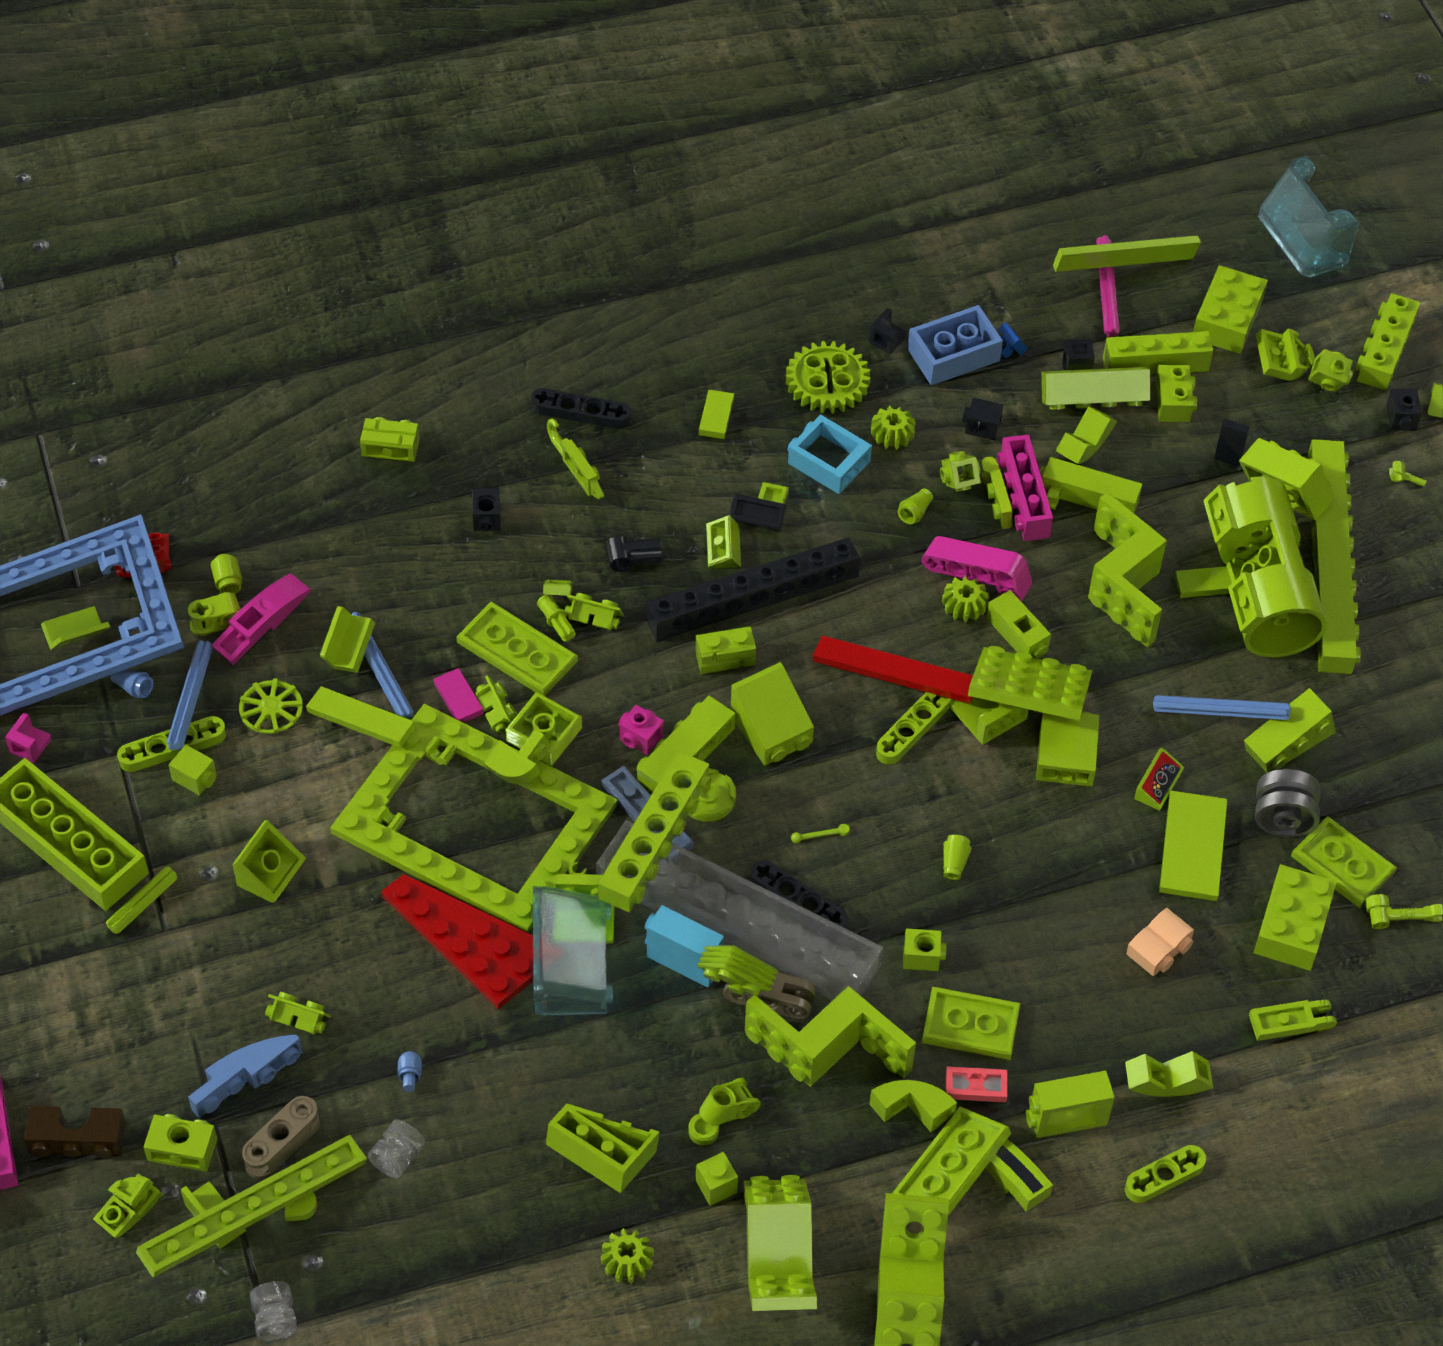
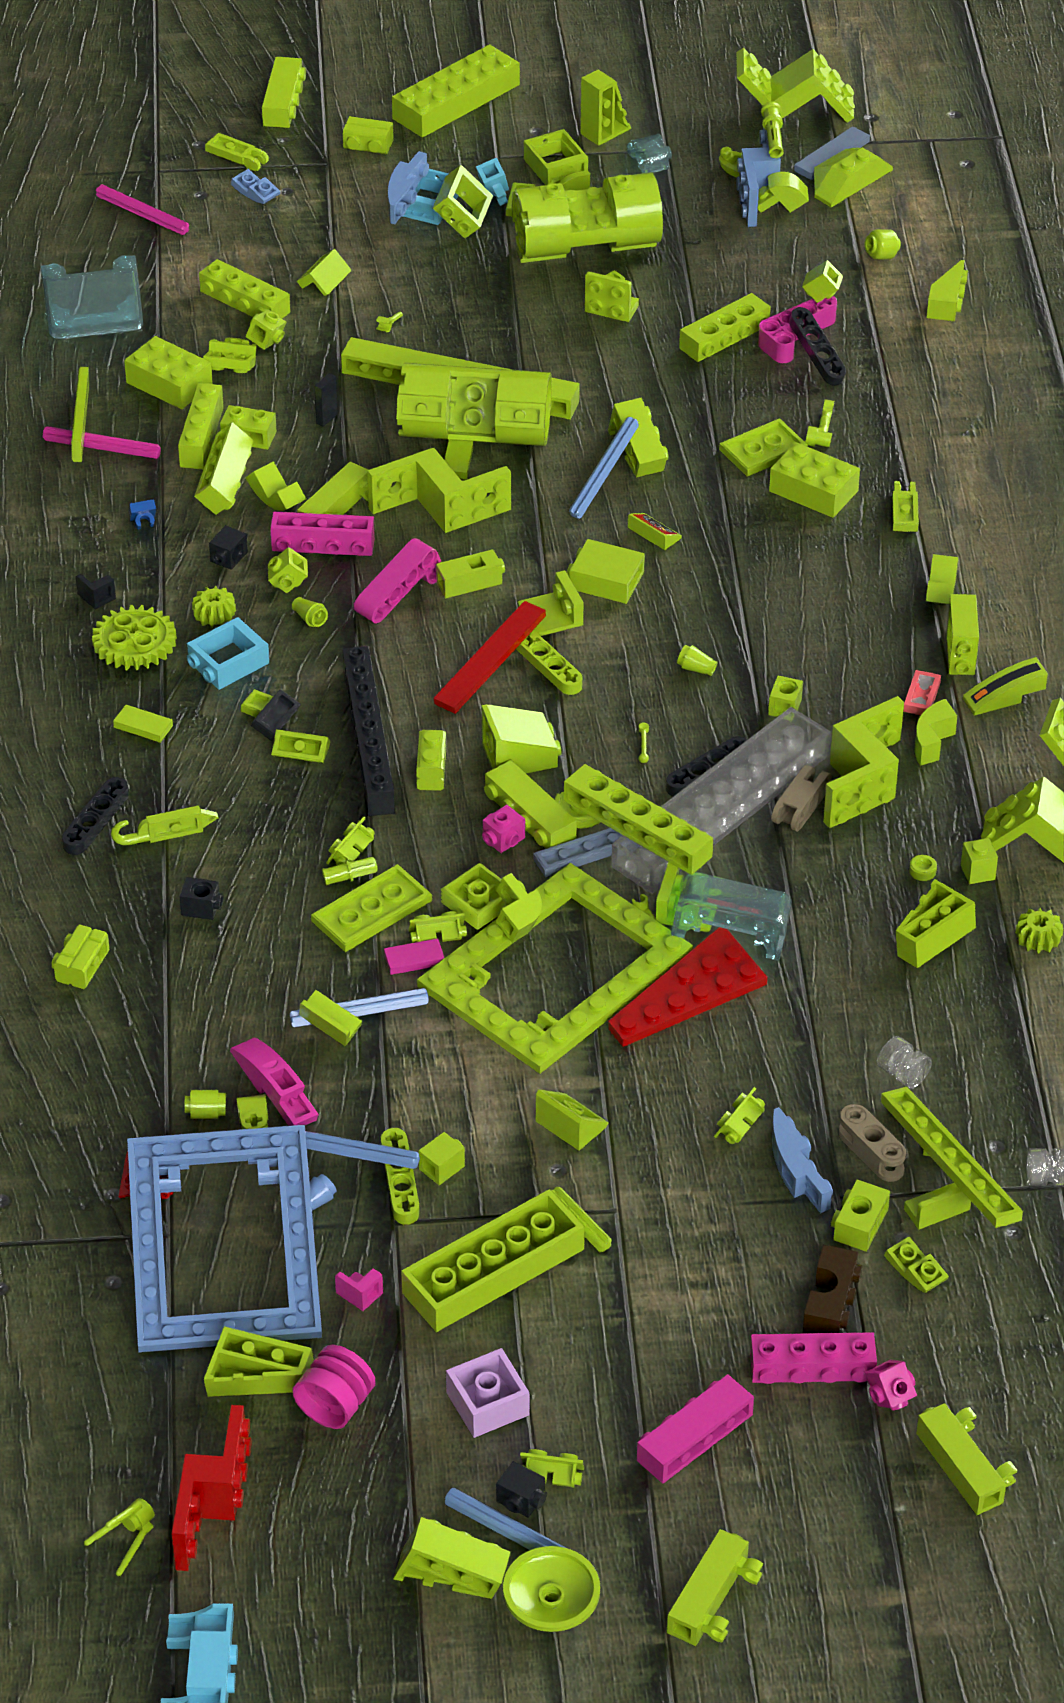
camera: 75 degrees left, 10 degrees down
lime panel [41,606,110,650] -> none
lime tile [108,1176,154,1208] -> none
lime wheel [239,678,303,734] -> none
lime tile [306,686,416,748] -> none
medium blue cylinder [397,1051,422,1092] -> none
lime tile [543,580,573,596] -> none
black piece [606,536,662,572] -> none
medium azure brick [645,905,724,988] -> none
lime brick [697,945,778,995] -> none
lime piece [699,1078,761,1125] -> none
lime tile [892,1107,1011,1216] -> none
medium blue brick [908,305,1003,386] -> none
lime tile [922,986,1020,1060] -> none
lime gear [942,575,989,623] -> none
lime plate [968,646,1092,721] -> none
lime hinge [981,456,1013,529] -> none
black brick [1062,339,1095,370] -> none
lime beam [1125,1145,1206,1203] -> none
light nougat brick [1126,908,1194,976] -> none
lime tile [1159,790,1227,901] -> none
lime brick [1239,438,1335,521] -> none
flat silver wheel [1255,769,1321,837] -> none
black brick [1386,389,1422,431] -> none

